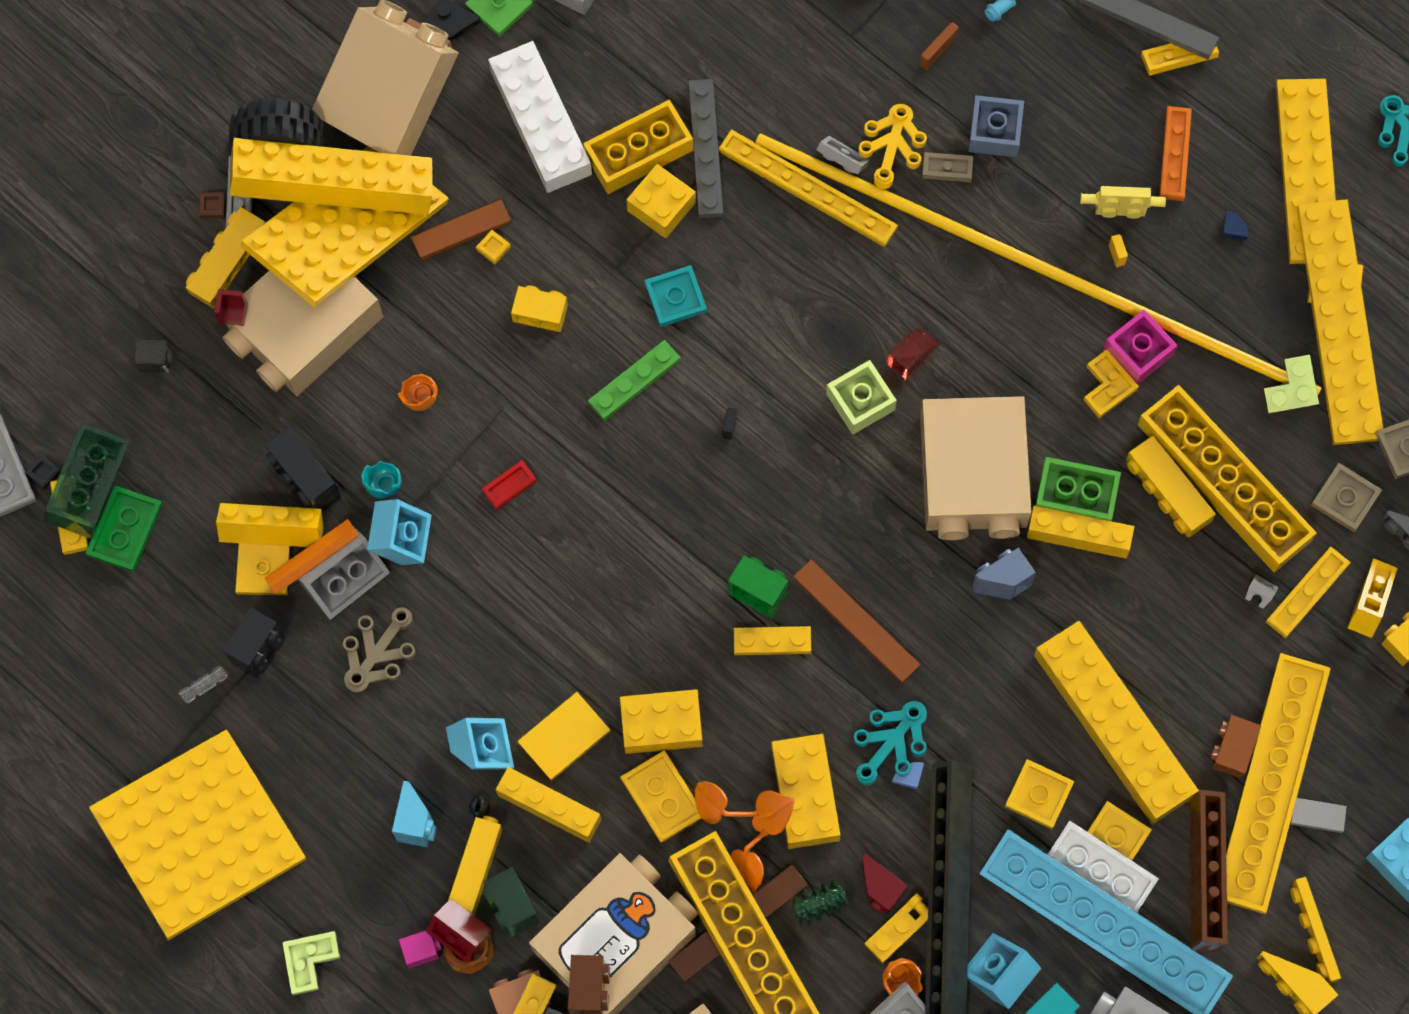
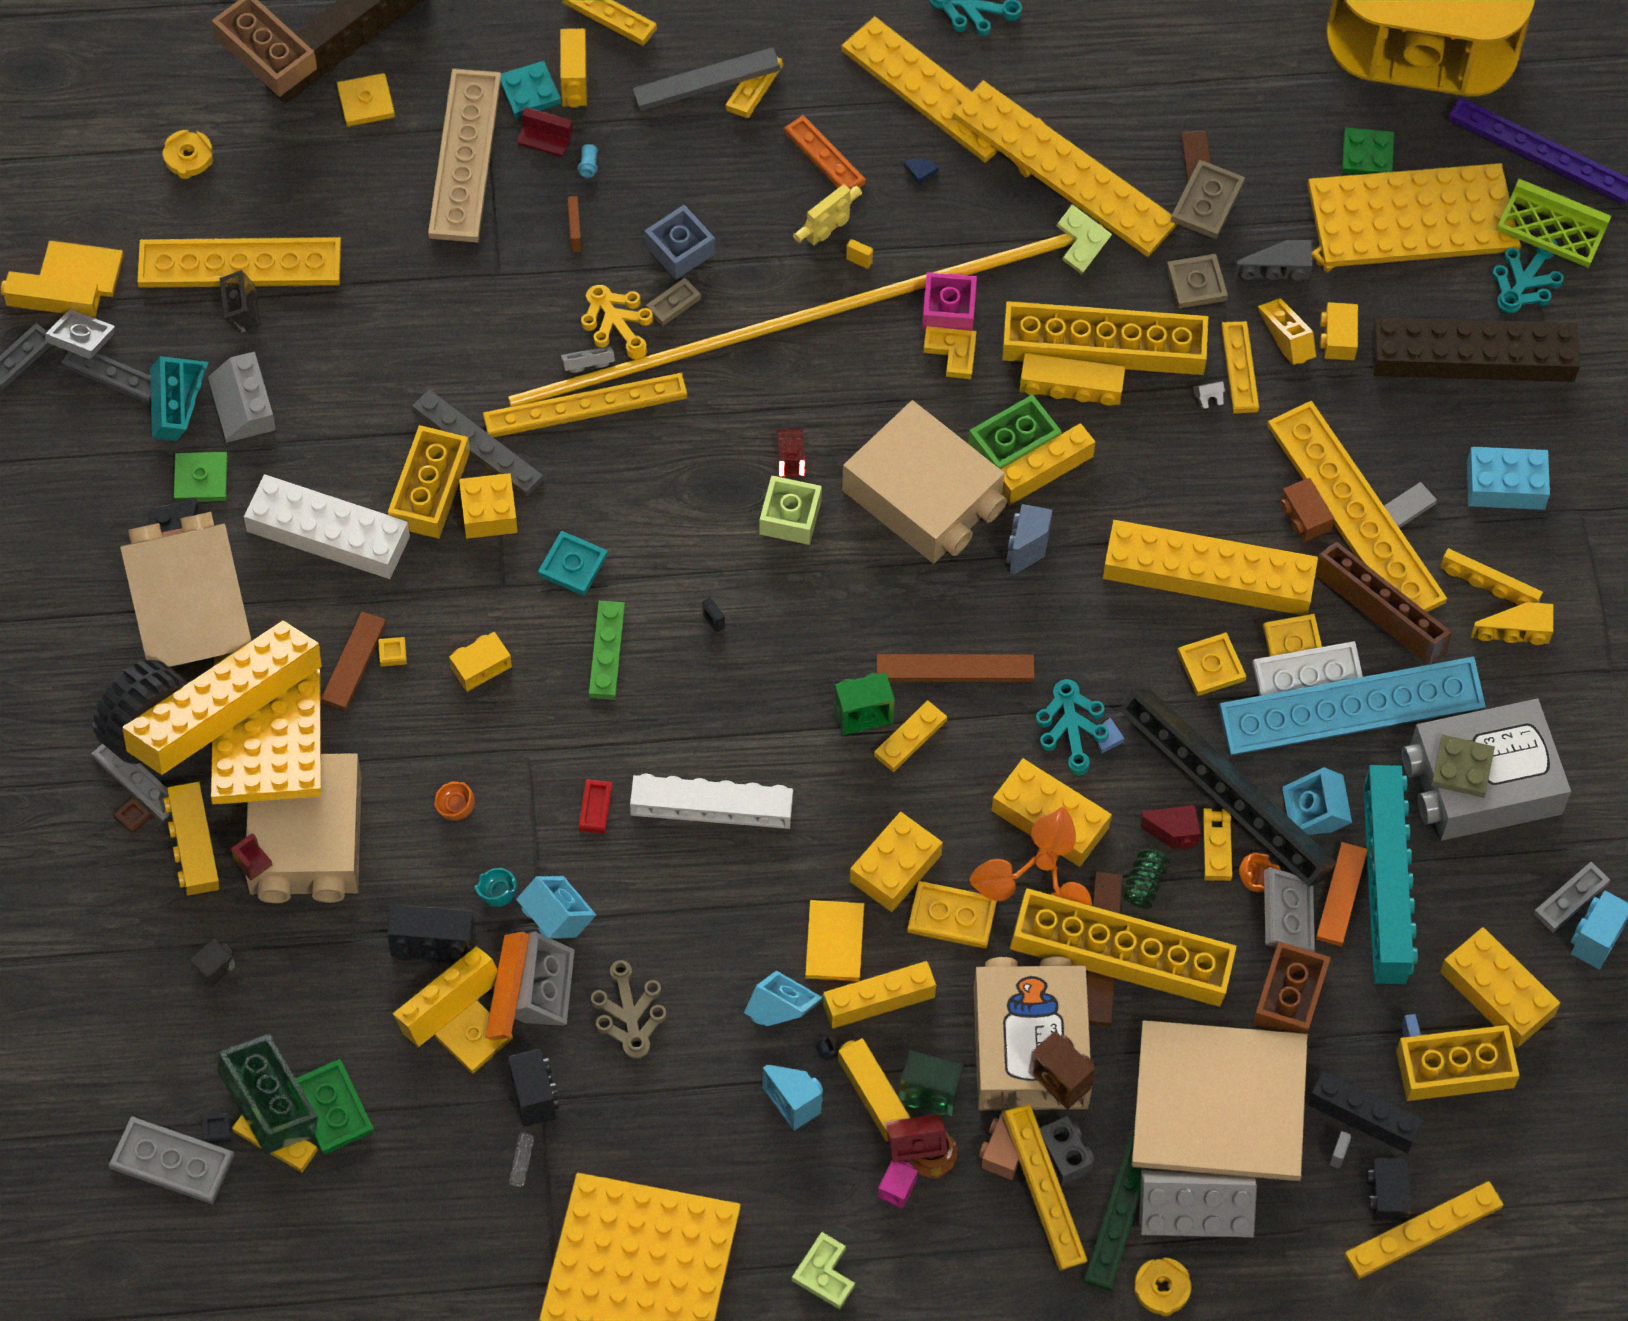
camera: 50 degrees left, 10 degrees down
none -> white brick [630,774,793,829]

